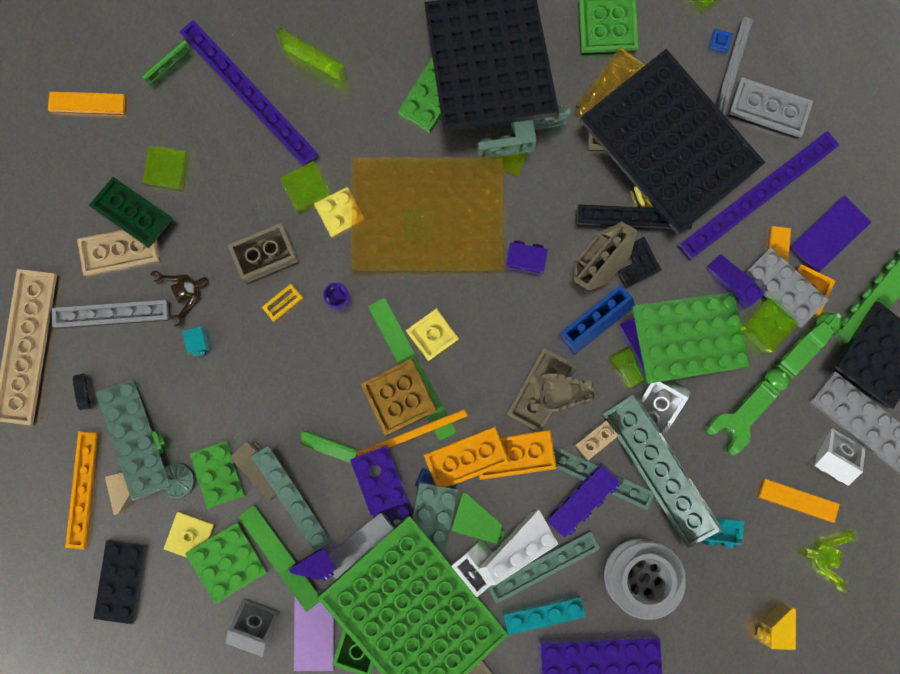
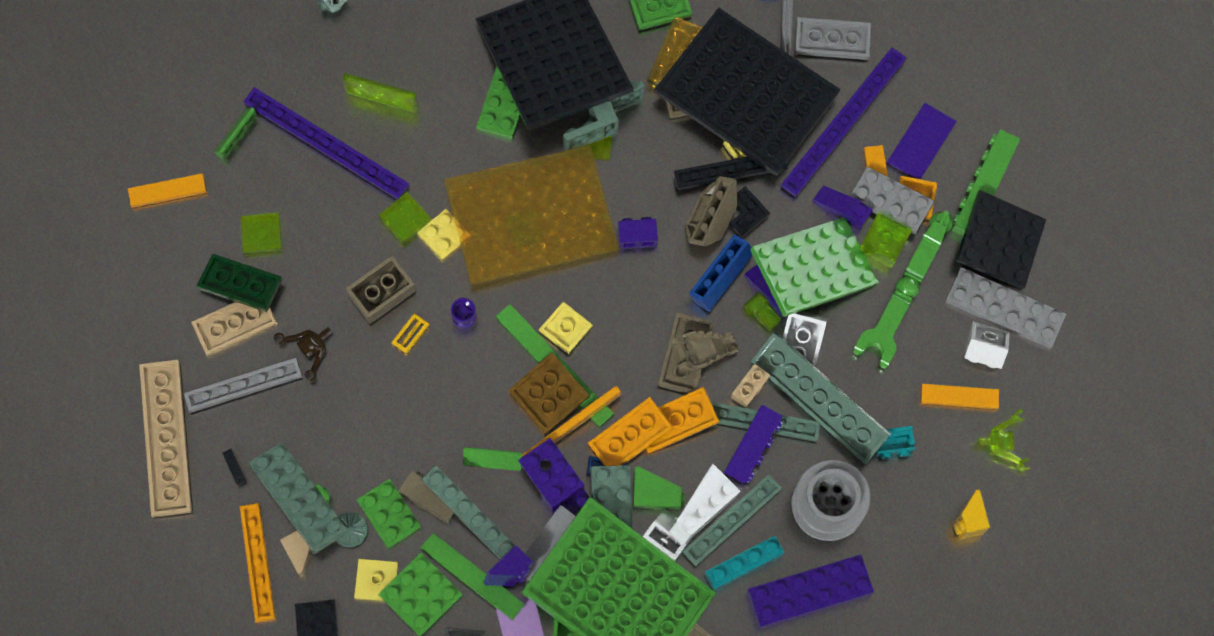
camera: 20 degrees left, 10 degrees down
teal brick [182,327,210,357] -> none

